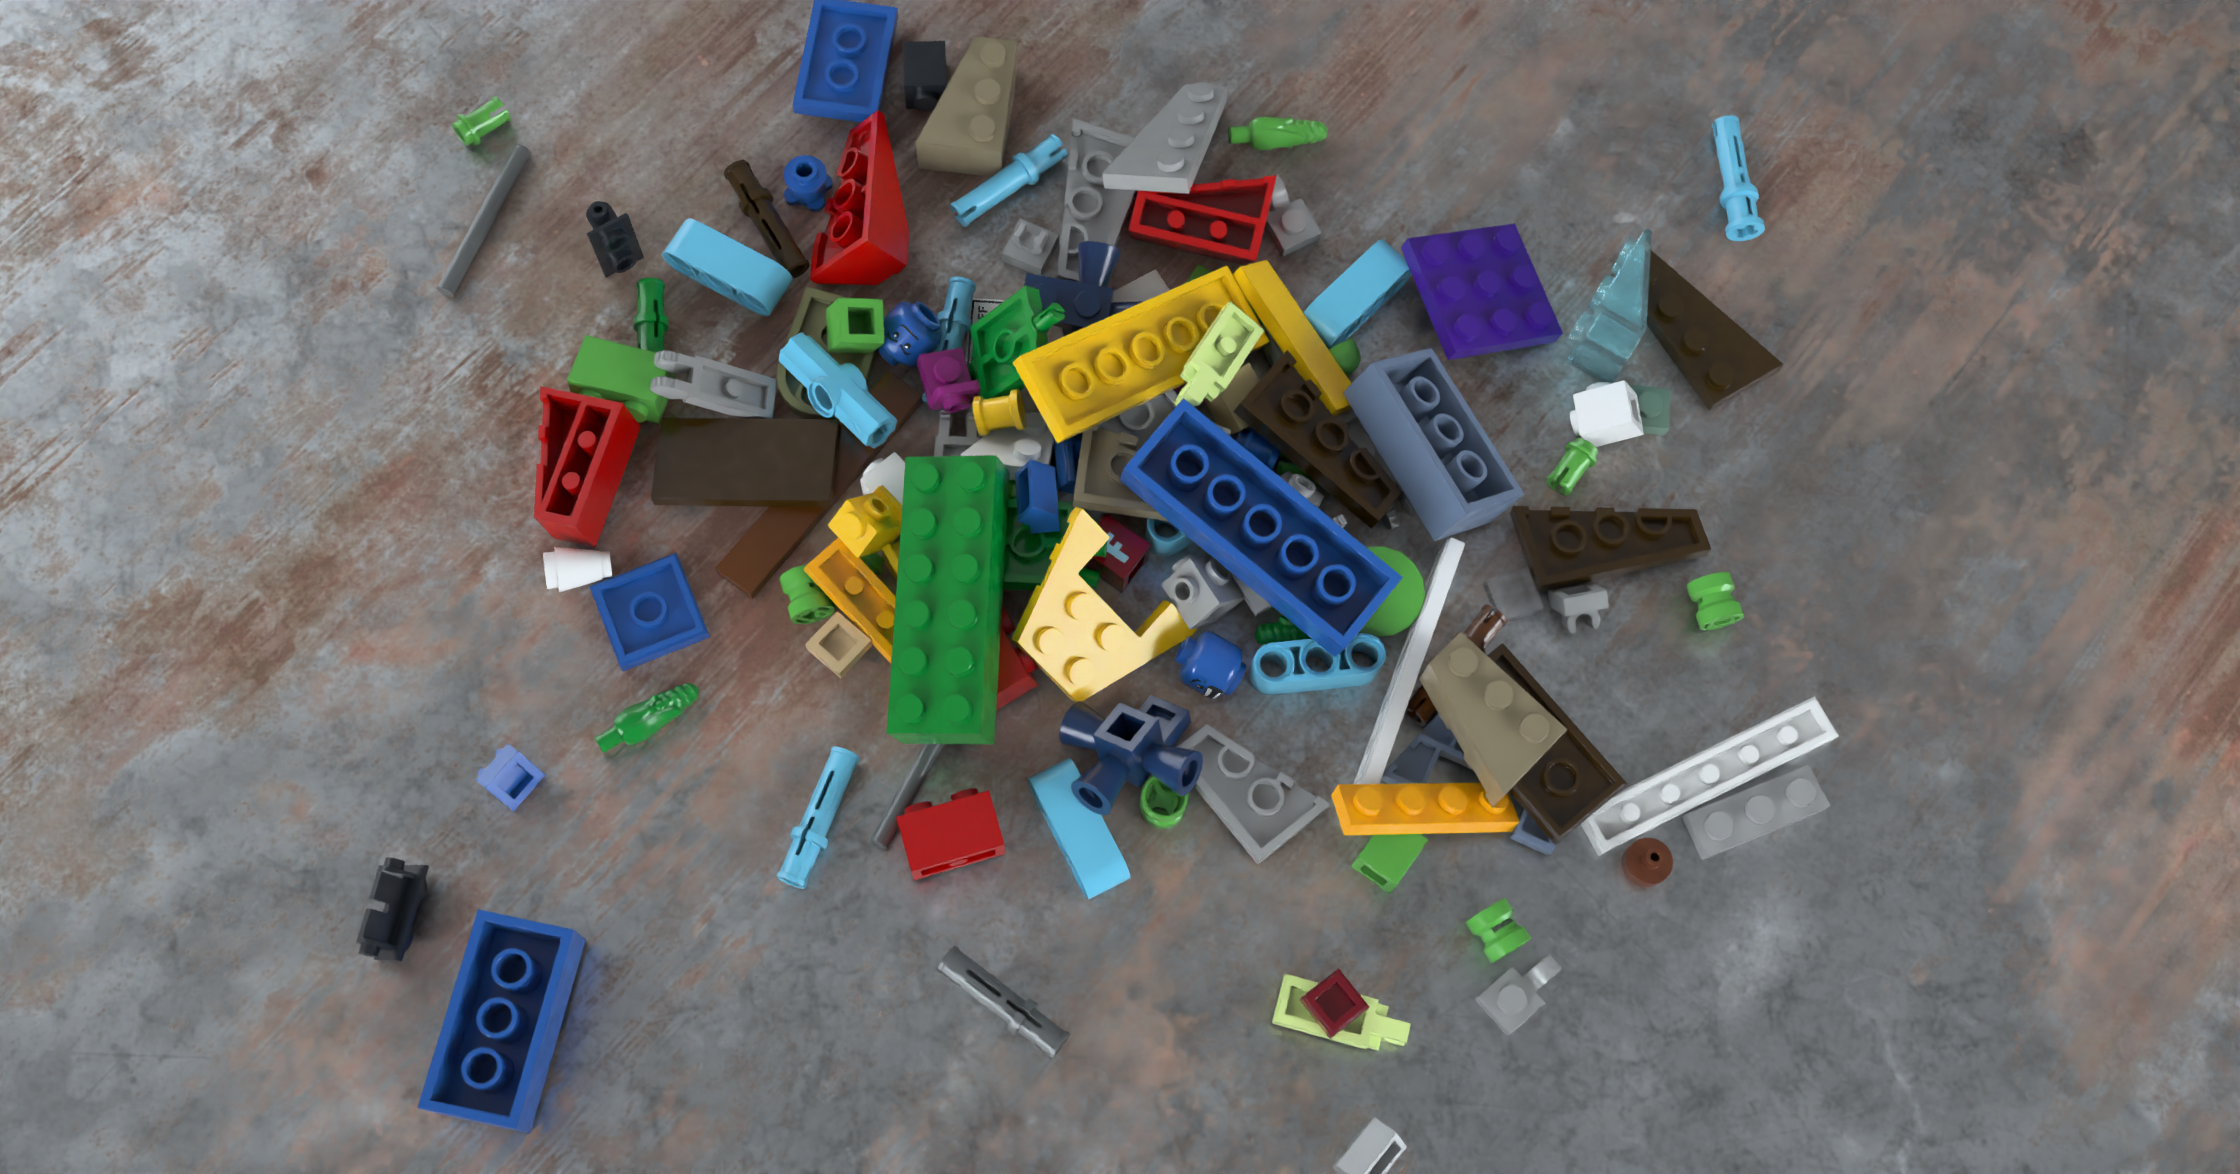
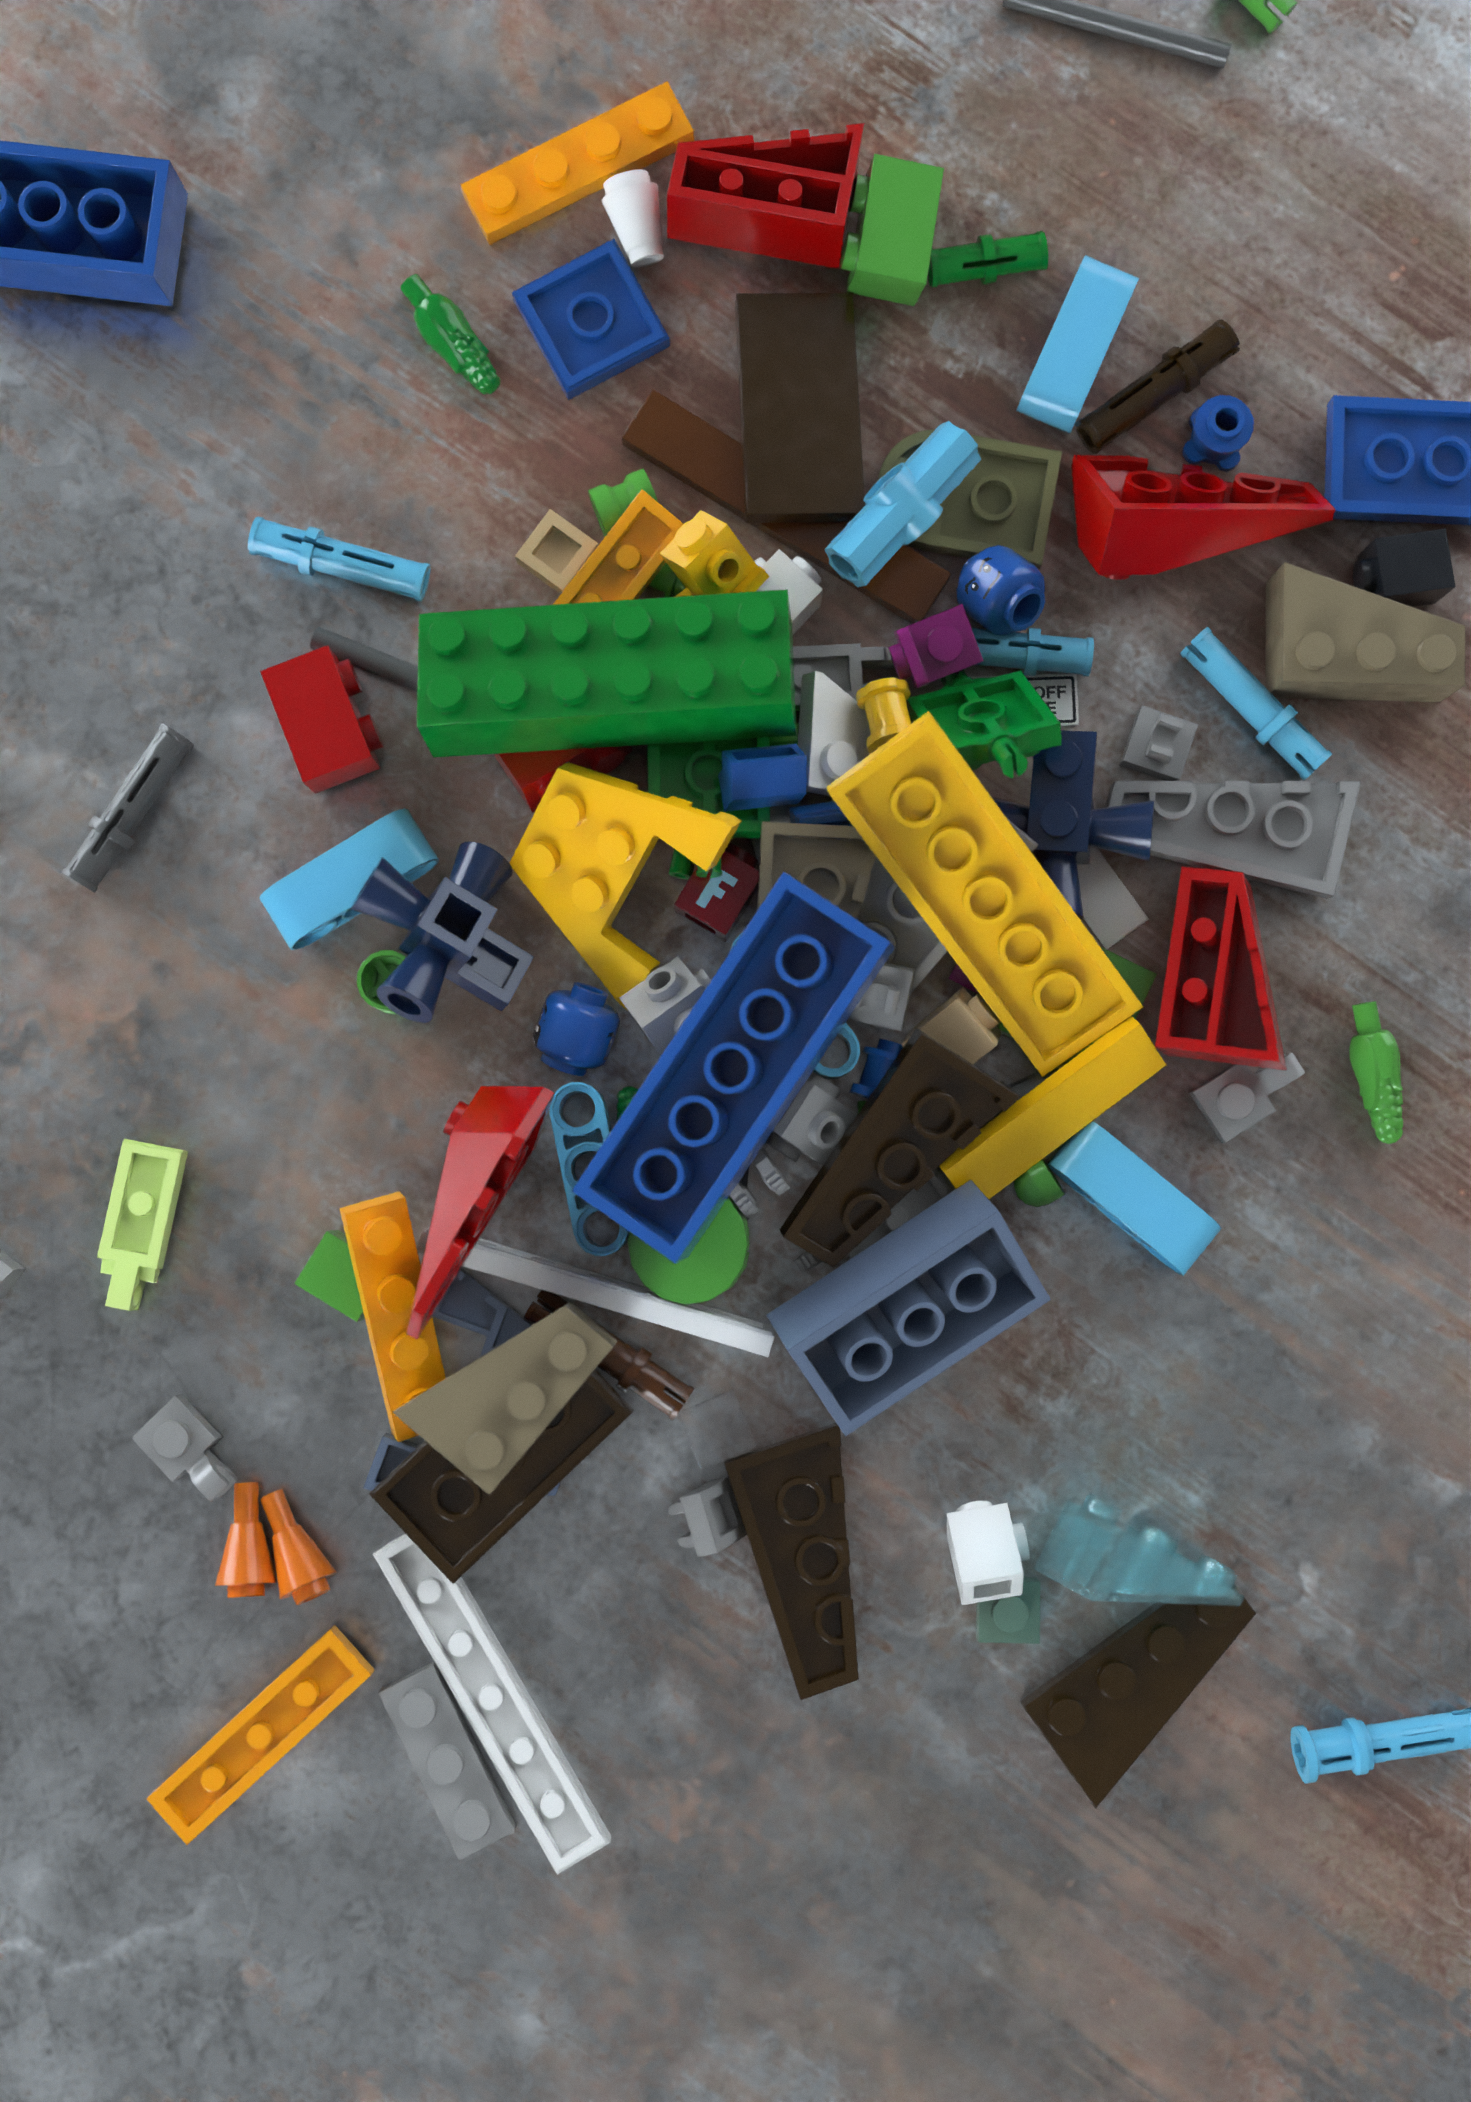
camera: 90 degrees right, 15 degrees up
black hinge [356,857,429,962] -> none
tile [475,744,545,811] -> none
black hinge [586,201,644,278] -> none
light grey hinge [650,350,777,419] -> none
bright green brick [826,298,884,354] -> none
light grey wing [1102,82,1227,194] -> none
yellowish green hinge [1173,301,1264,407] -> none
light grey wing [1177,724,1332,865] -> none
dark red tile [1300,968,1369,1039] -> none
dark purple plate [1400,223,1563,360] -> none
bright green wheel [1465,898,1532,964] -> none
bright green pin [1546,438,1598,496] -> none
copper tile [1622,838,1673,887] -> none
bright green wheel [1686,572,1744,630] -> none
none -> light orange plate [146,1625,375,1845]
none -> orange cone [215,1482,277,1598]
none -> orange cone [260,1489,338,1605]
none -> red wedge [406,1086,555,1340]
none -> light orange plate [460,81,694,245]

